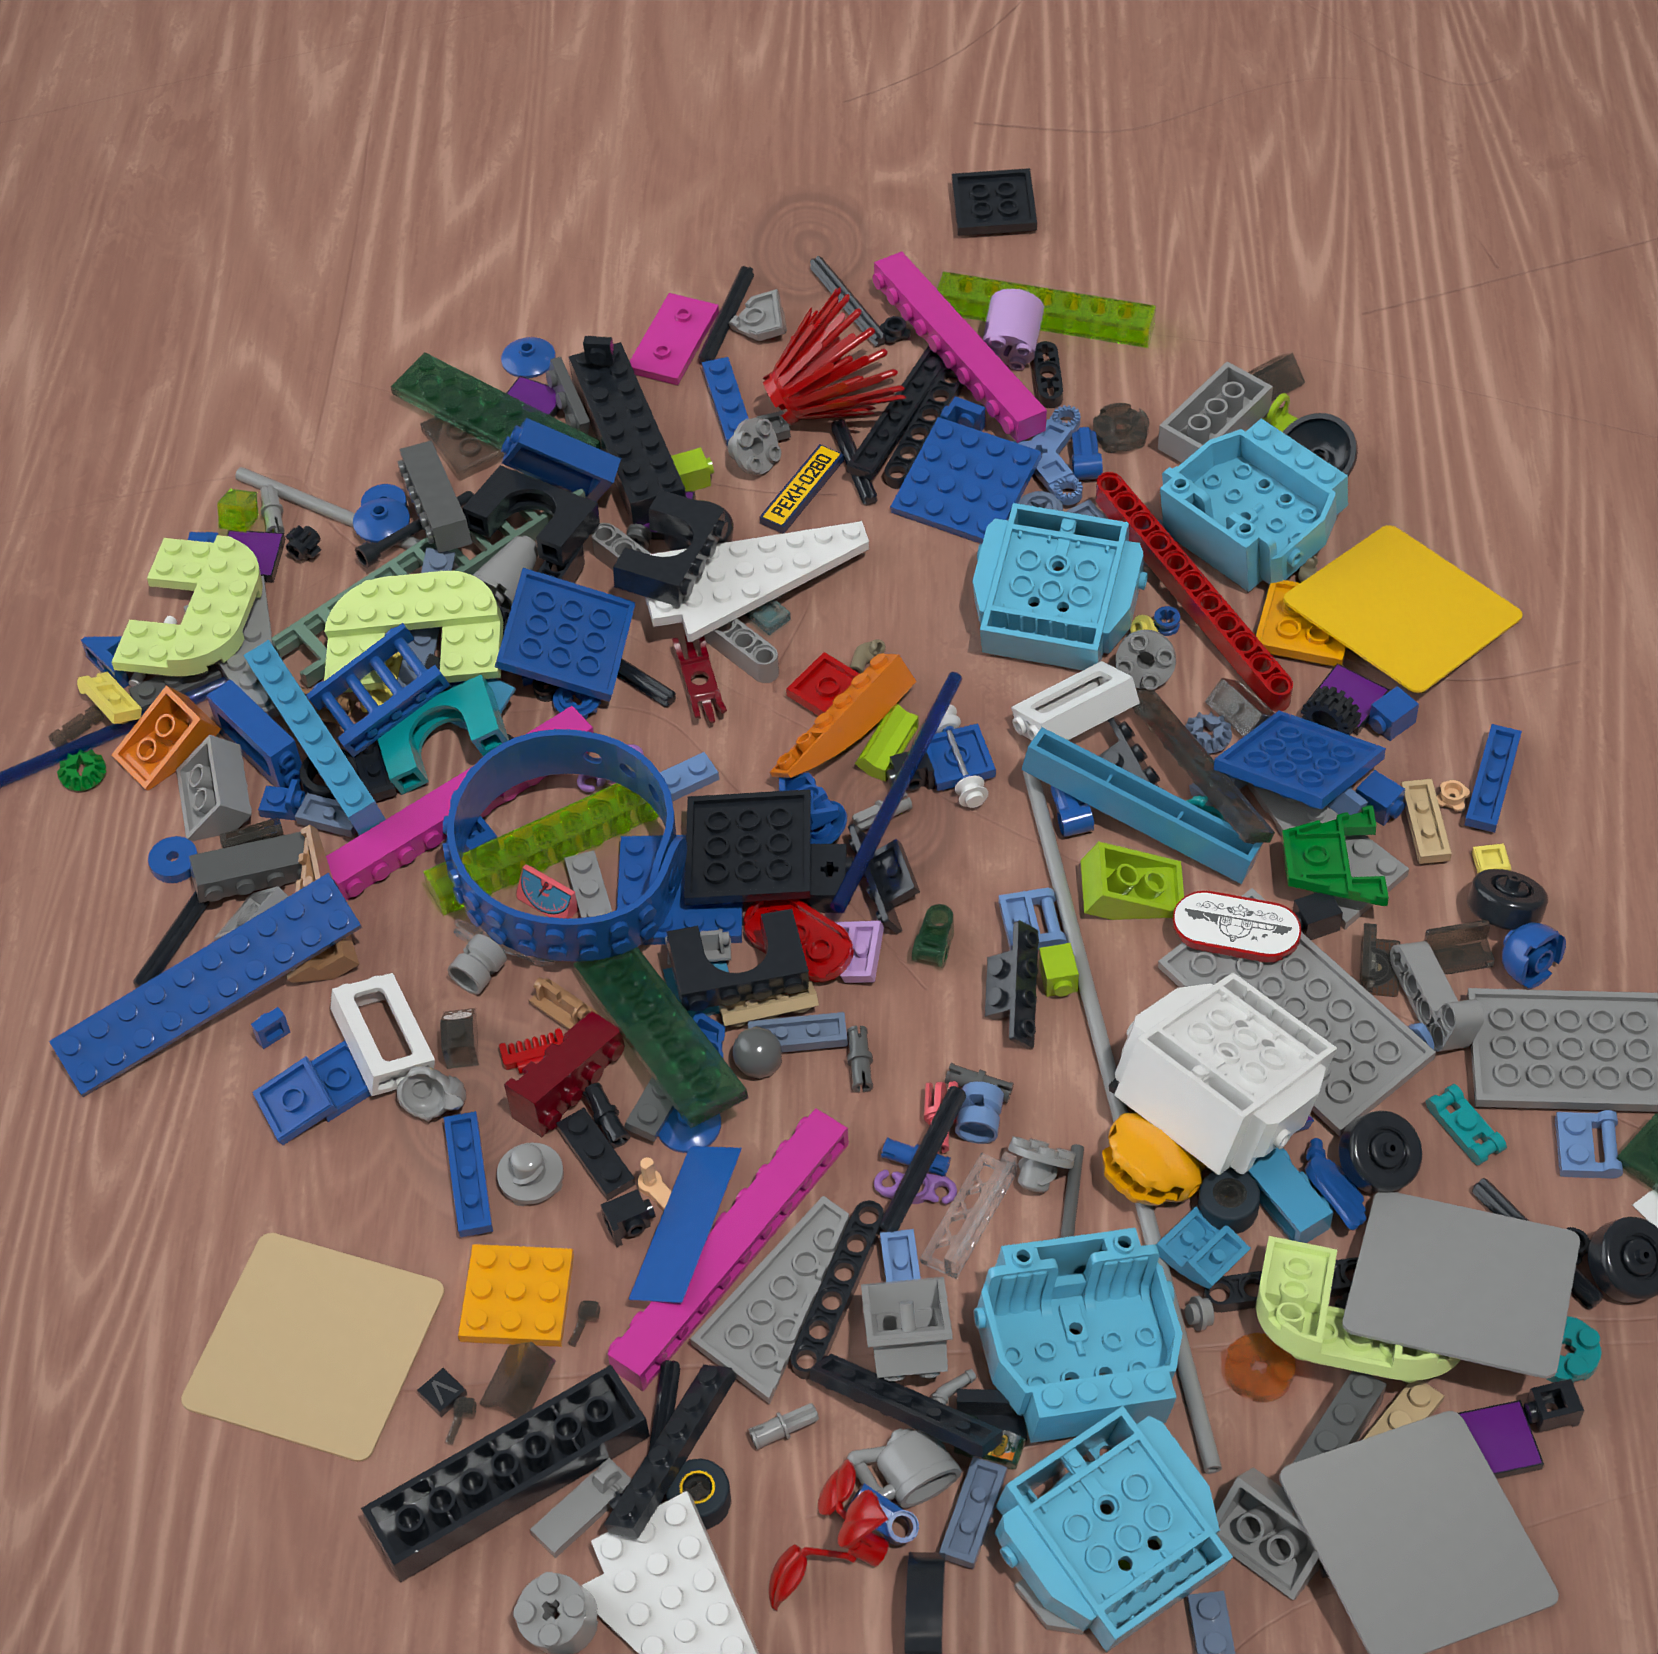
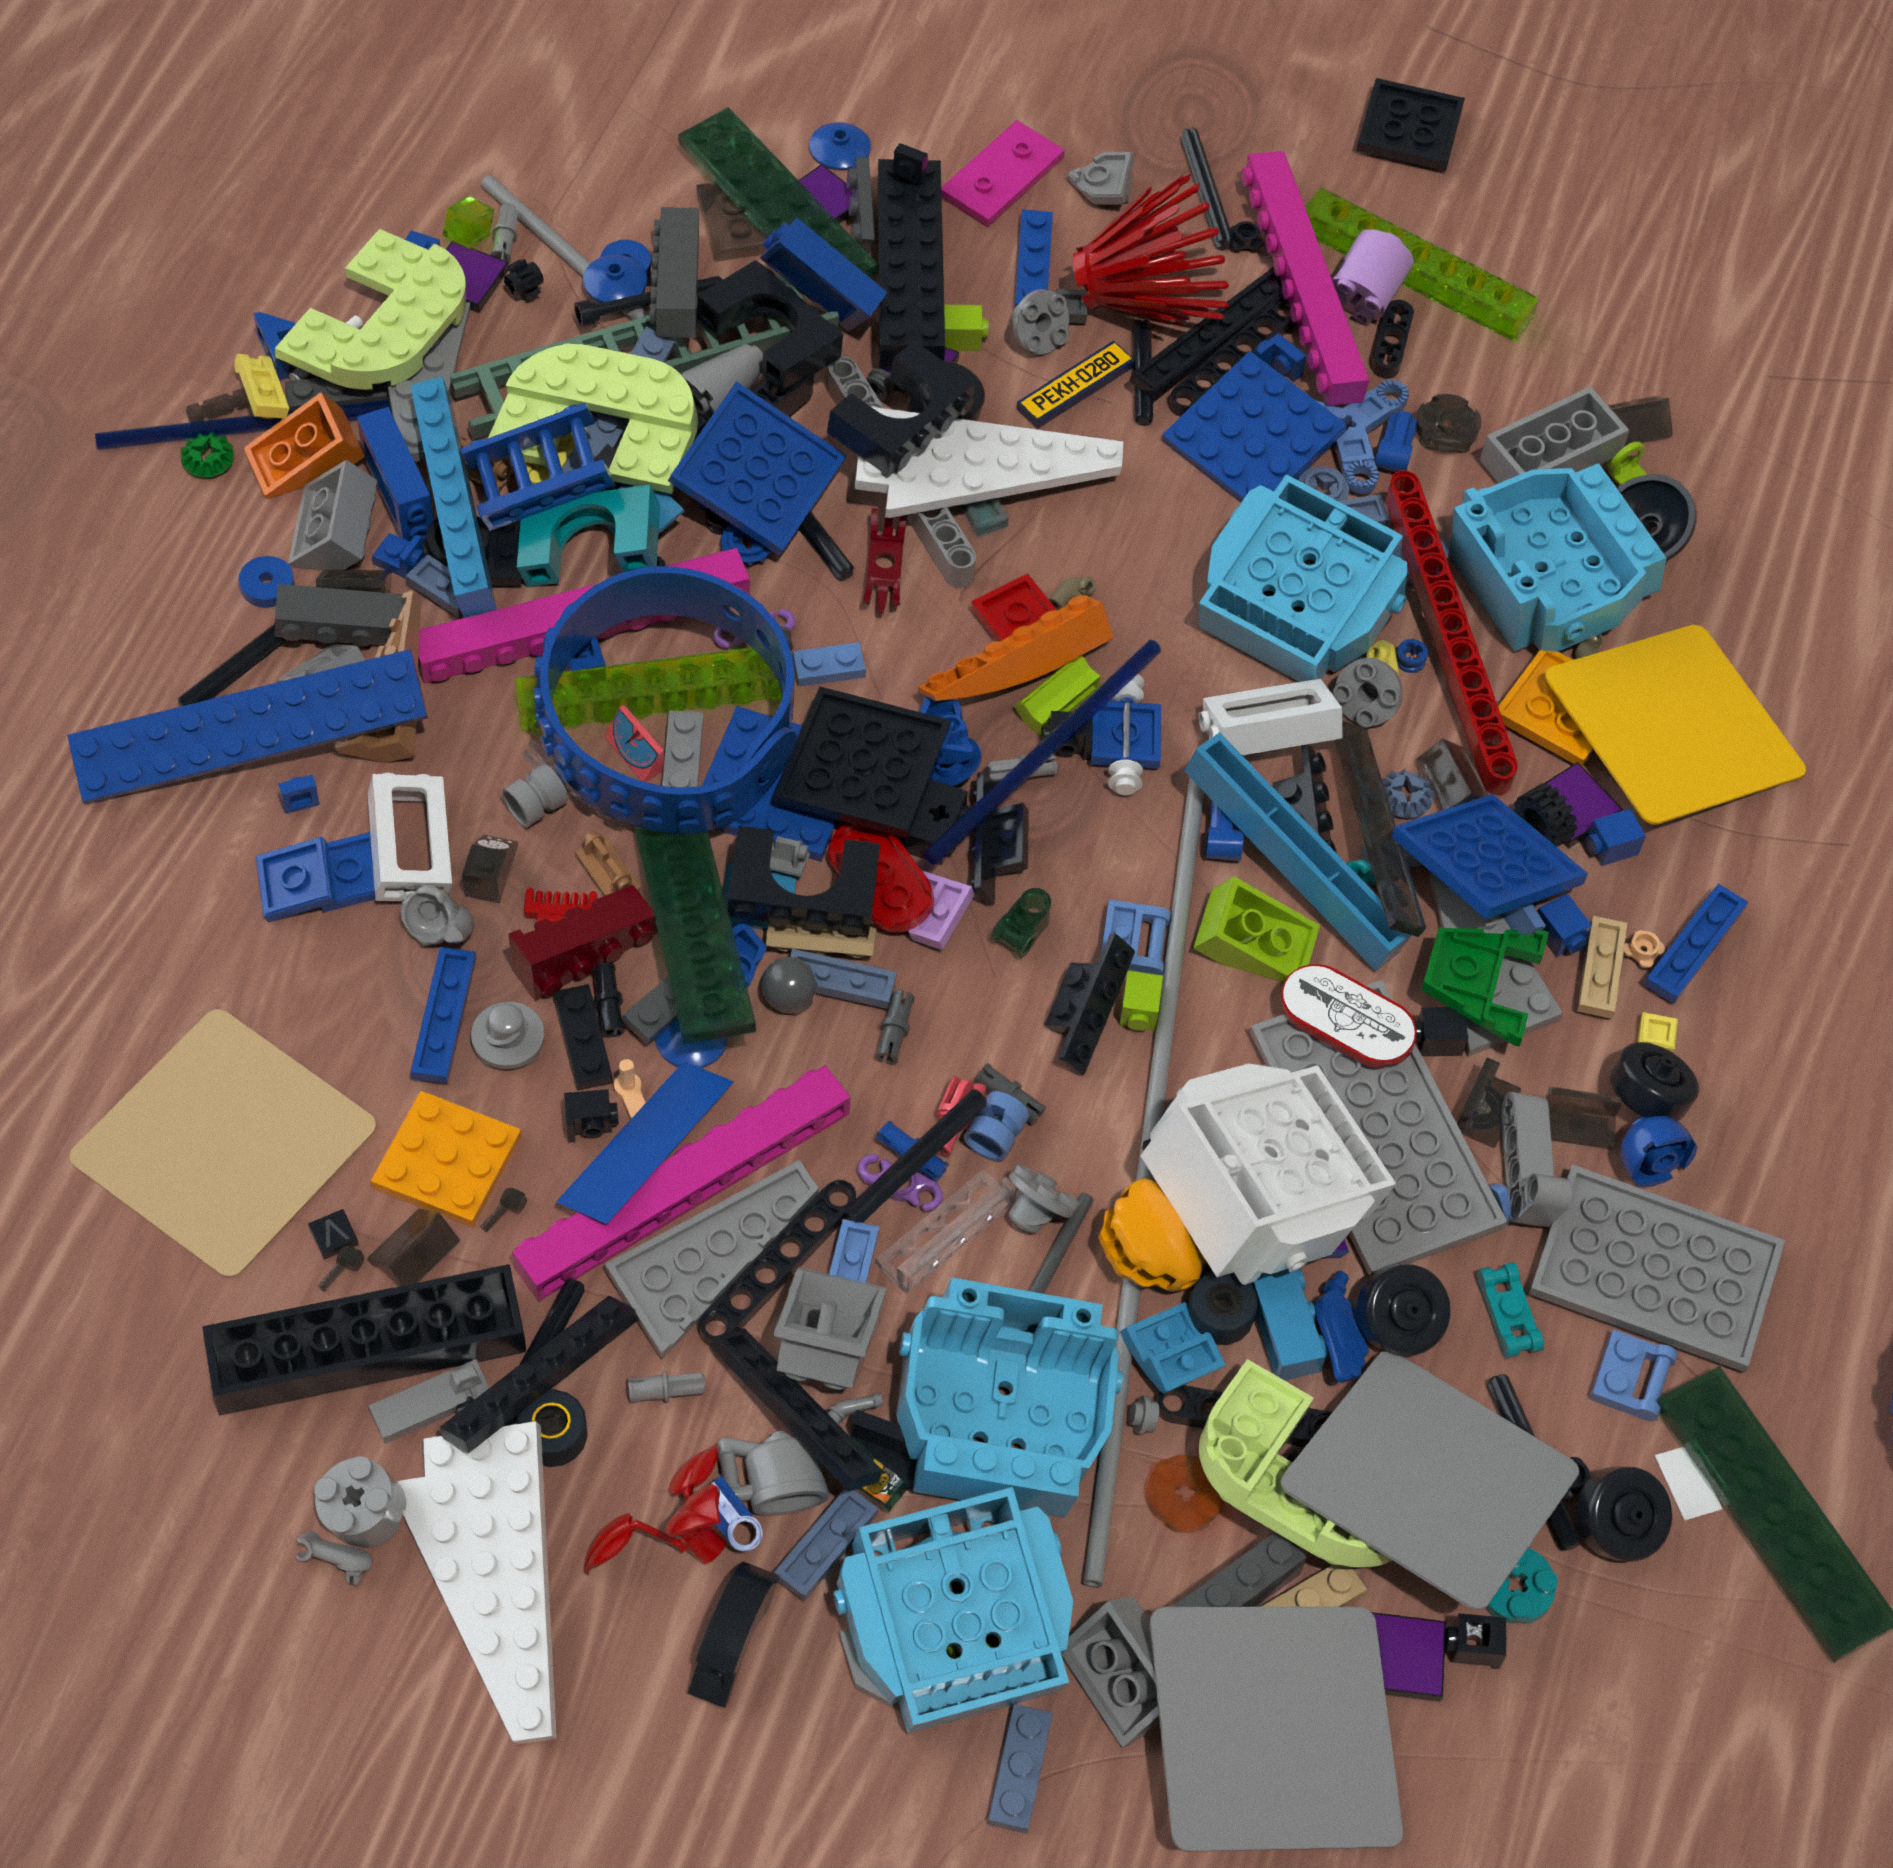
camera: 10 degrees right, 5 degrees up
black axle [698,266,754,365] -> none

